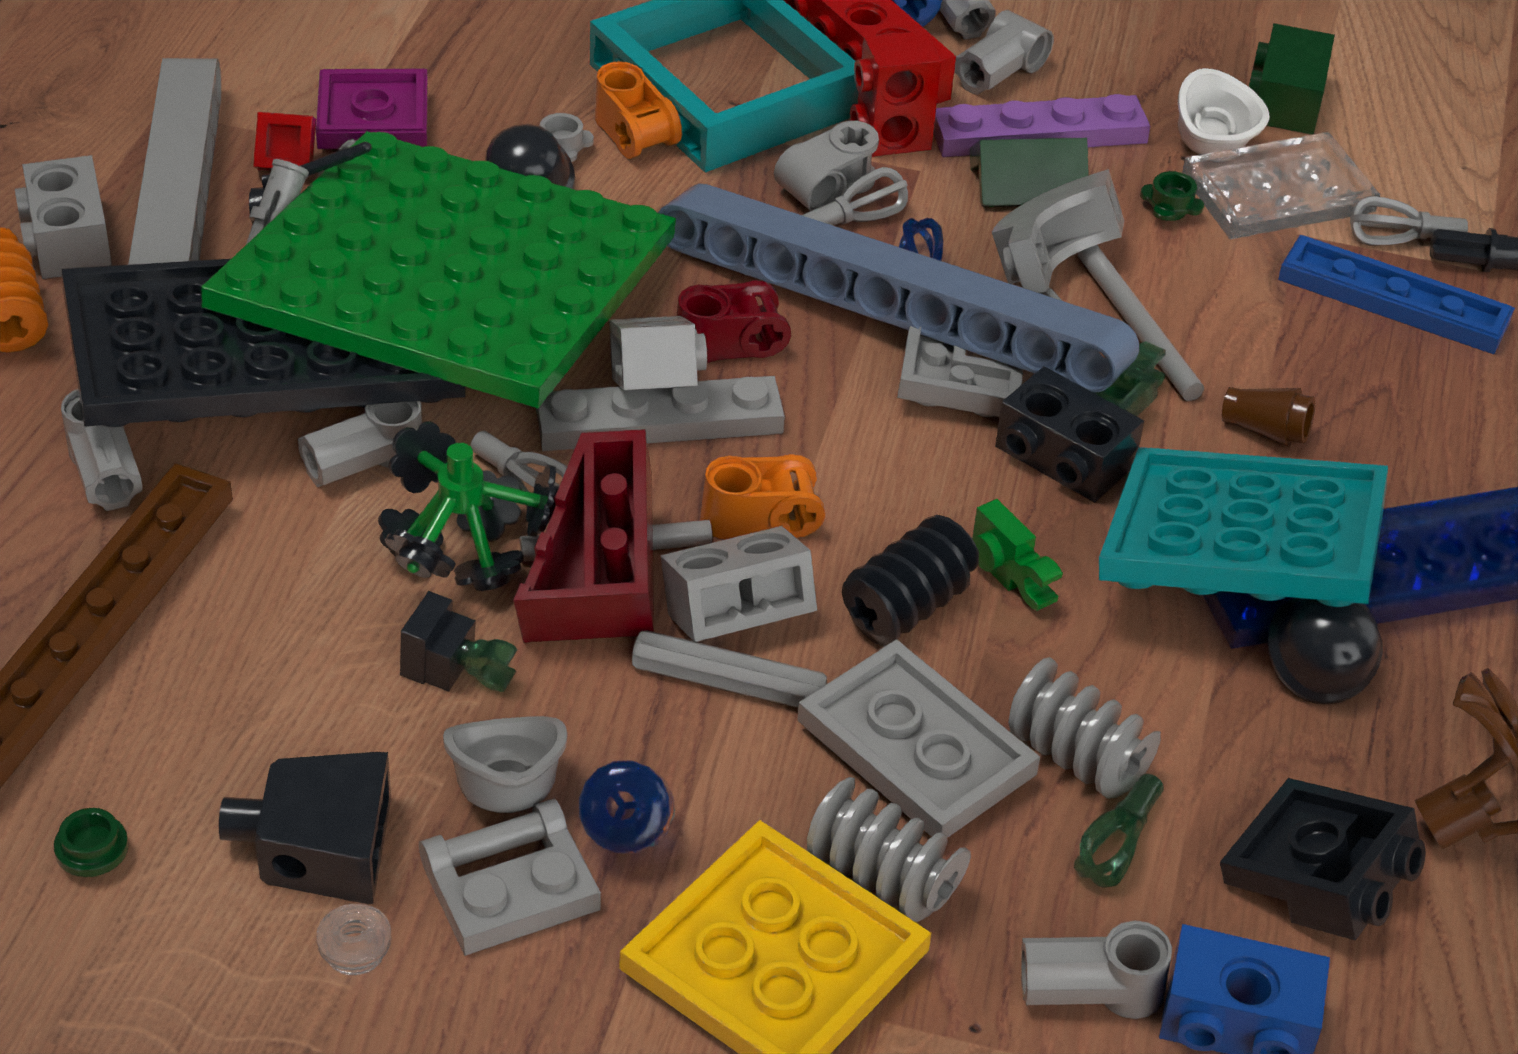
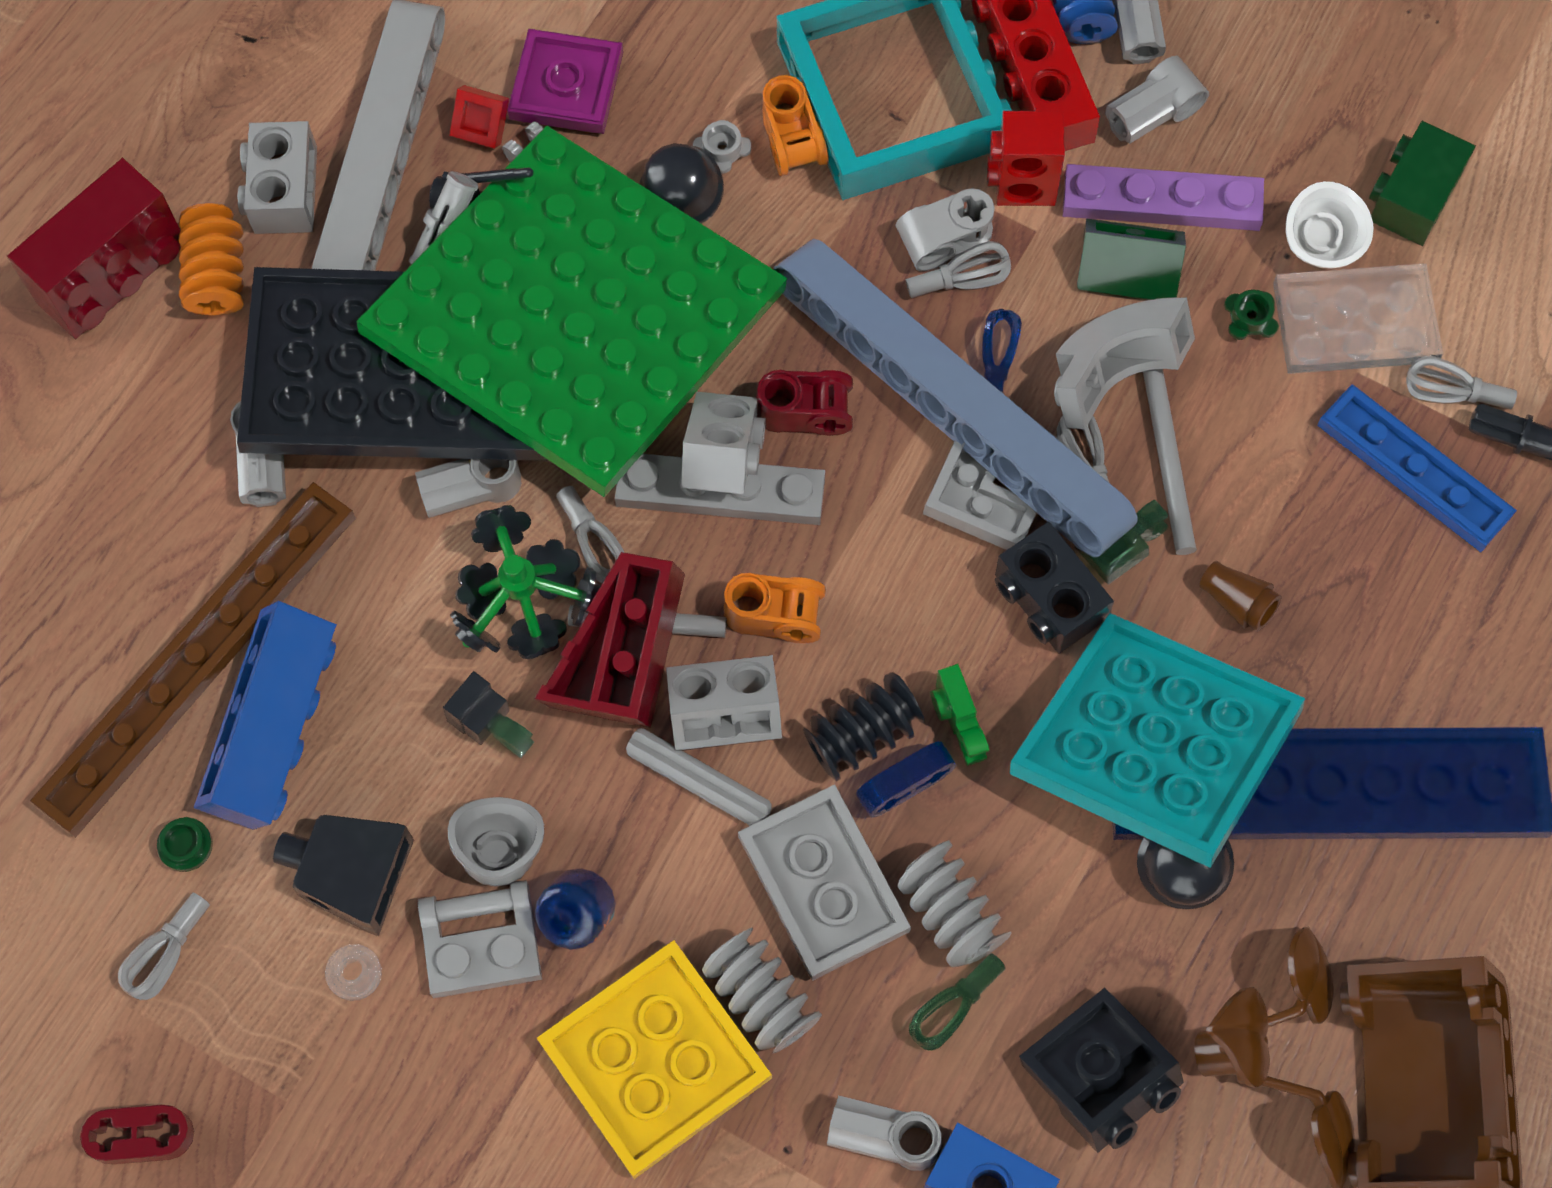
camera: 20 degrees right, 25 degrees up
none -> light grey piece [118,892,210,1000]
none -> blue brick [194,601,337,830]
none -> clear blue beam [856,741,957,818]

